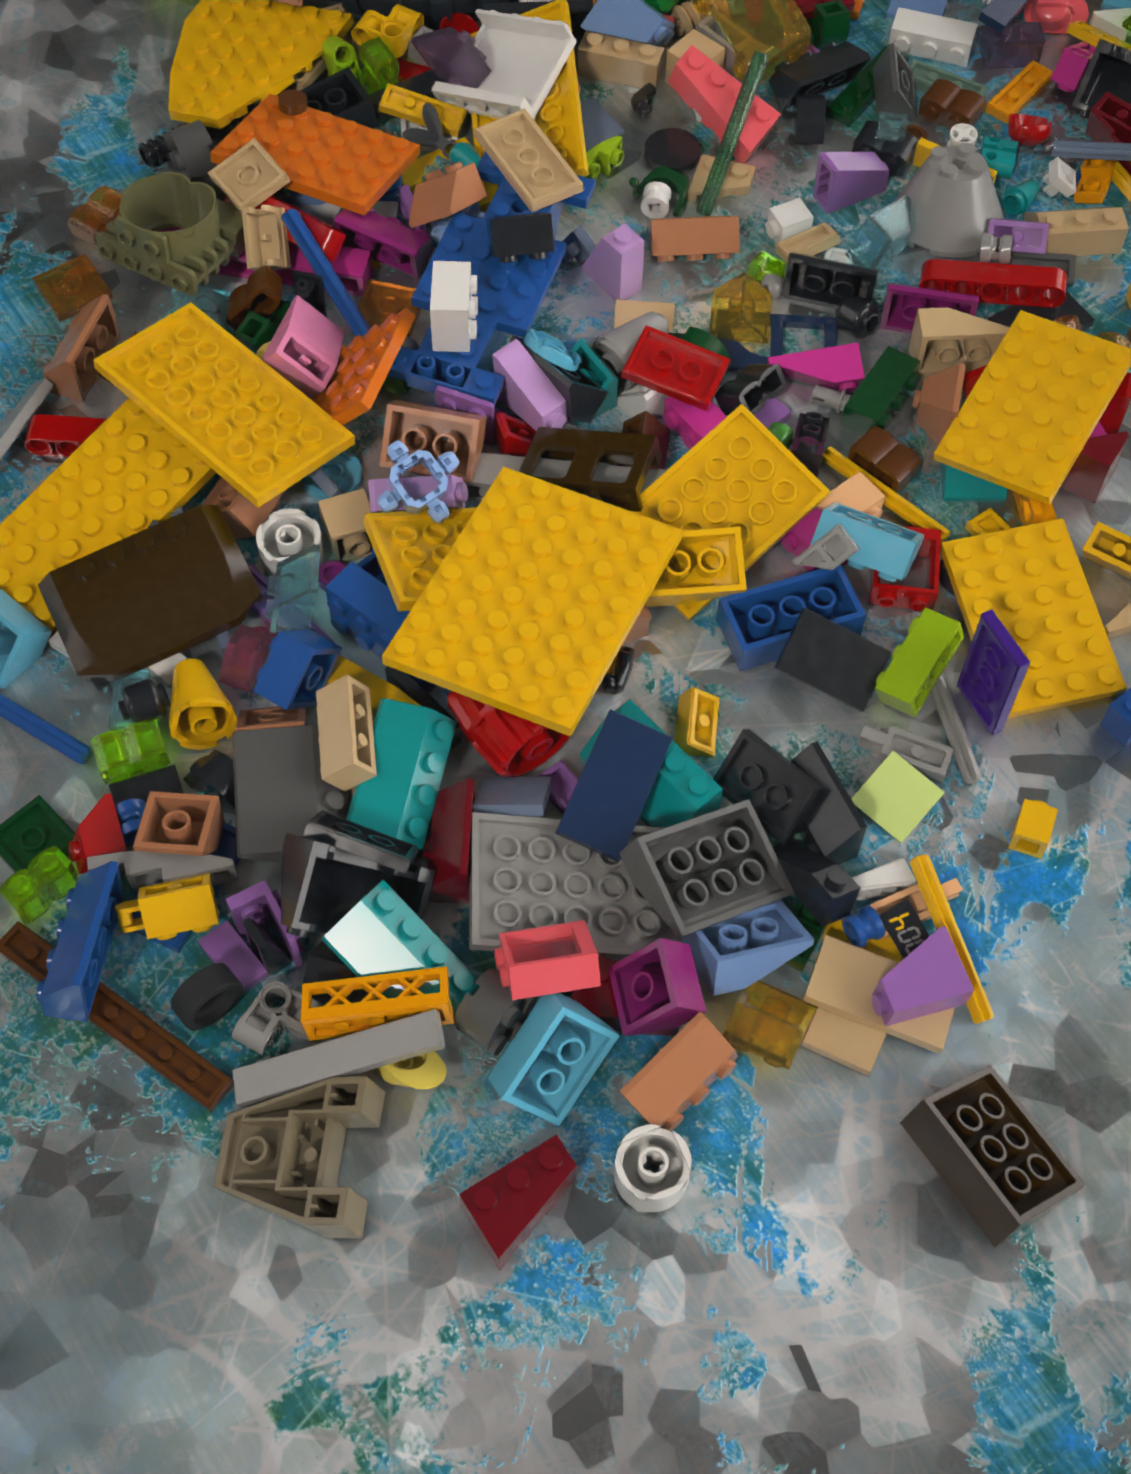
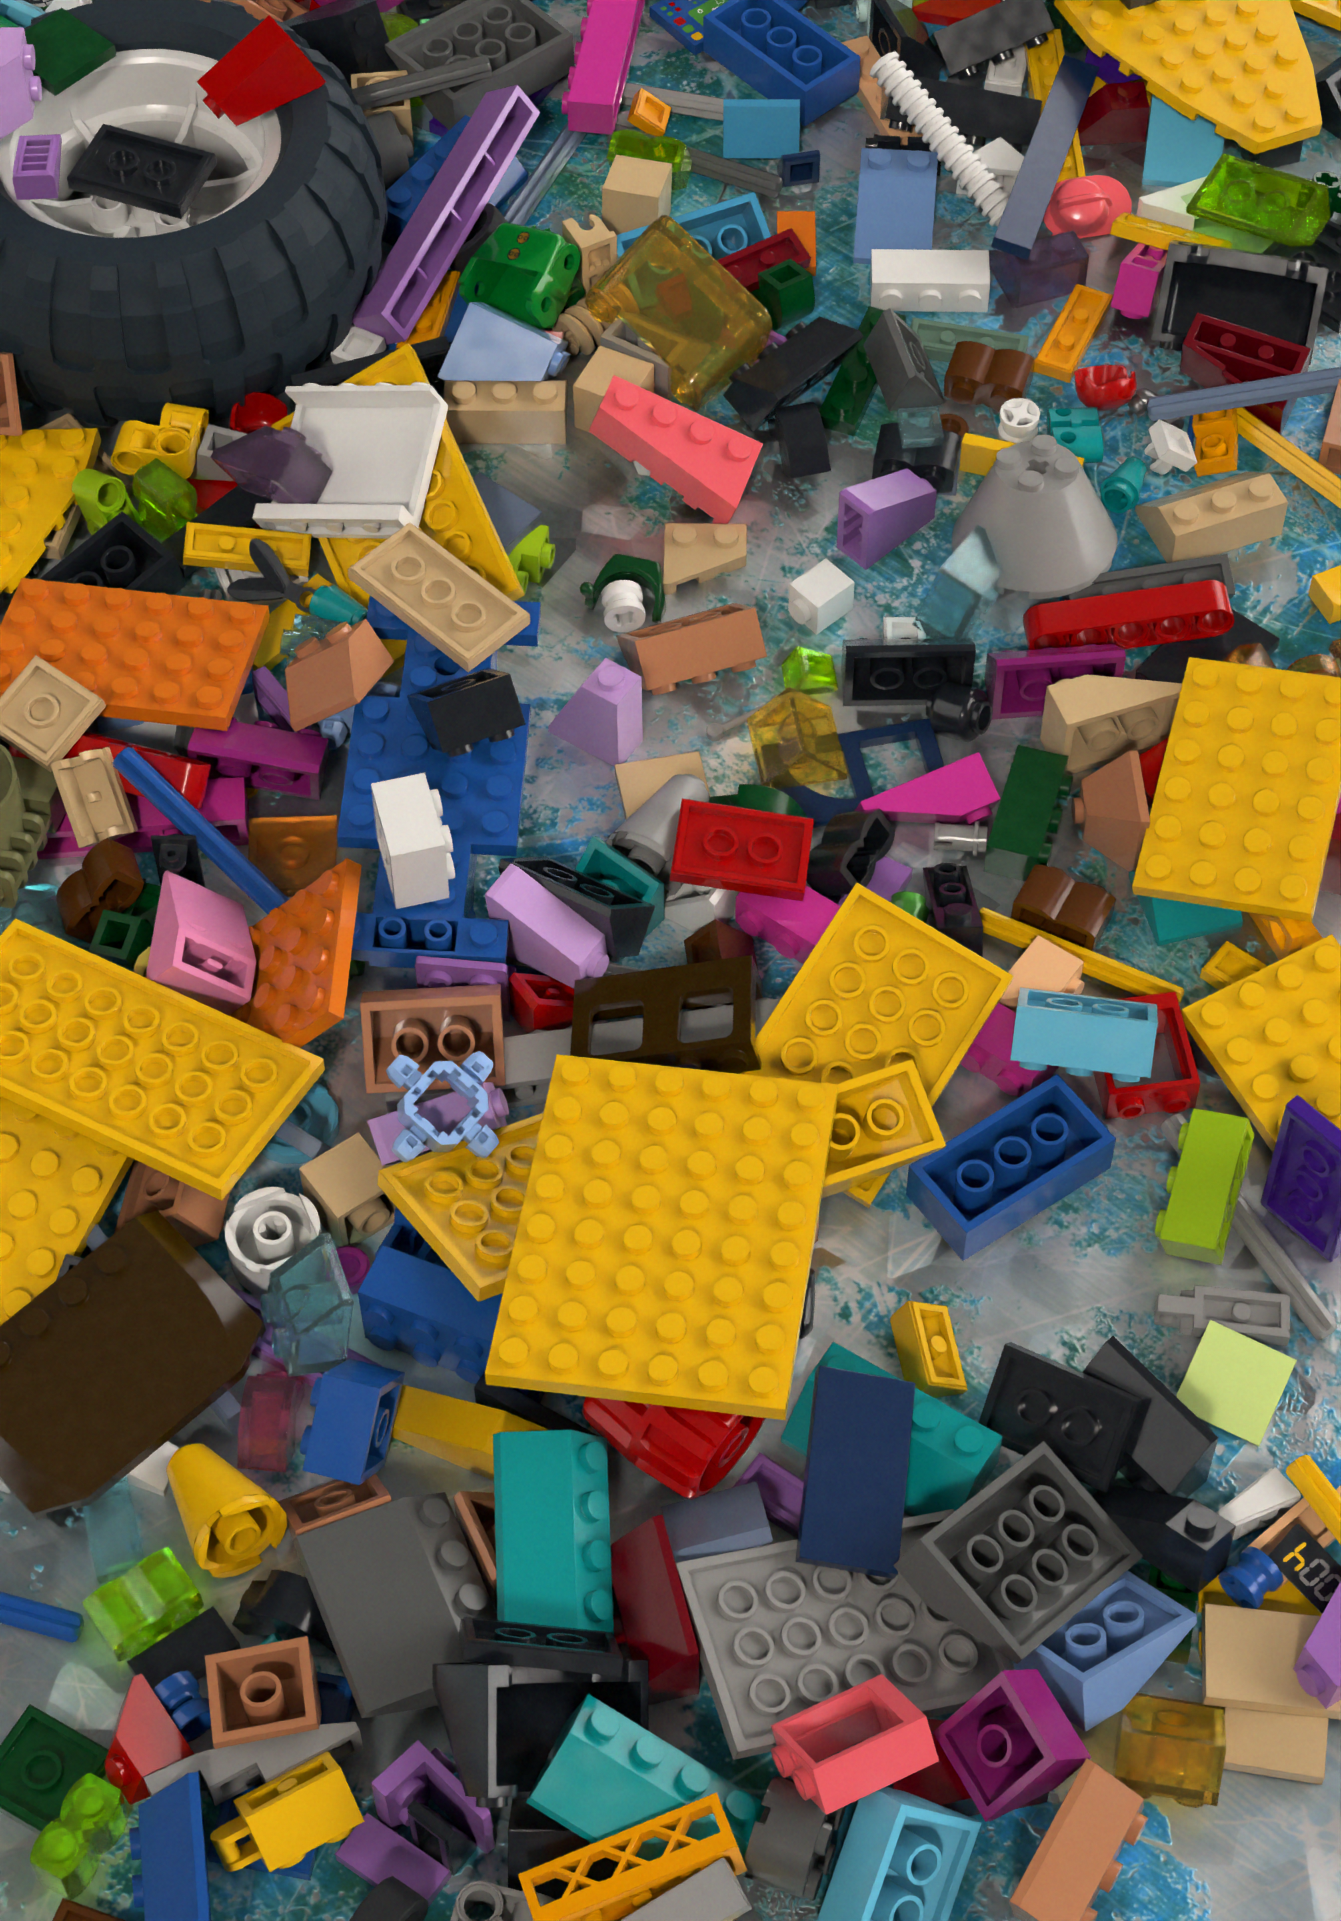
camera: 15 degrees left, 5 degrees down
black head [118,678,171,727] -> none
reddish brown tile [278,90,307,115] -> none
tan brick [316,675,377,791] -> none
medium azure tile [523,329,582,371] -> none
sand blue tile [563,225,596,264] -> none
black arm [631,83,656,118] -> none
black tile [644,128,700,174] -> none
clear green axle [696,51,768,216] -> none
light grey hinge [760,274,785,300] -> none
black tile [774,608,891,712] -> none
tan tile [775,222,840,263] -> none
light grey tile [792,523,860,570] -> none
light grey wheel [980,233,1013,264] -> none
medium lavender slope [988,219,1049,254] -> none

